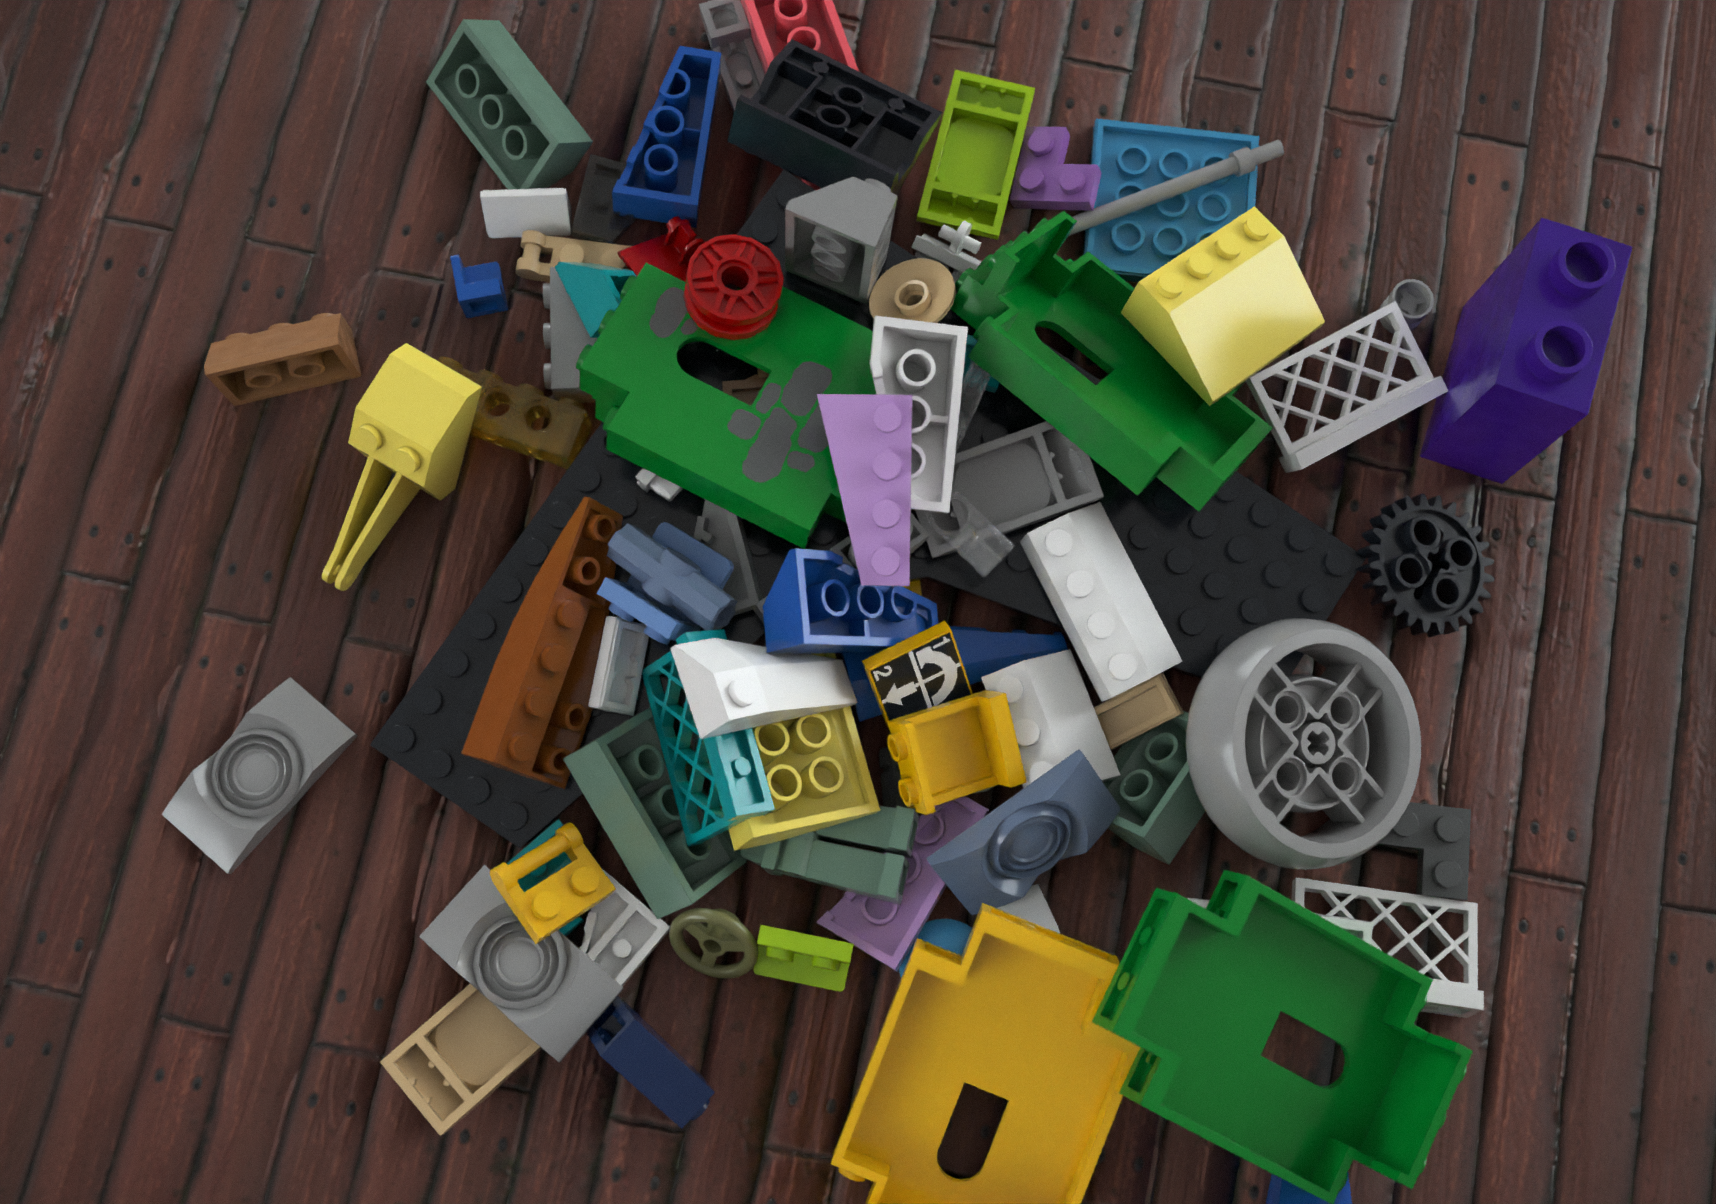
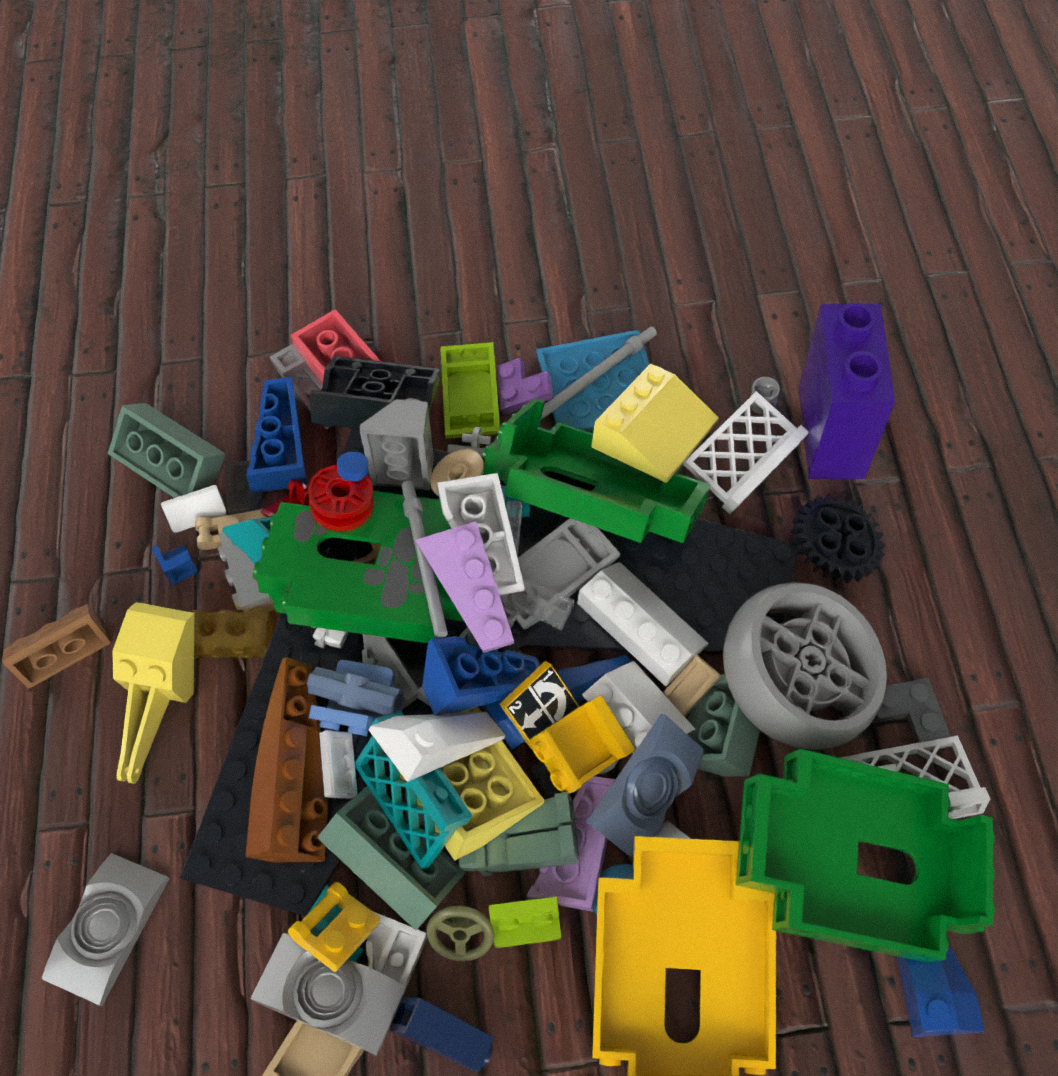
camera: 10 degrees left, 15 degrees down
none -> blue tile [337,452,368,481]
none -> light grey bar [401,481,448,638]

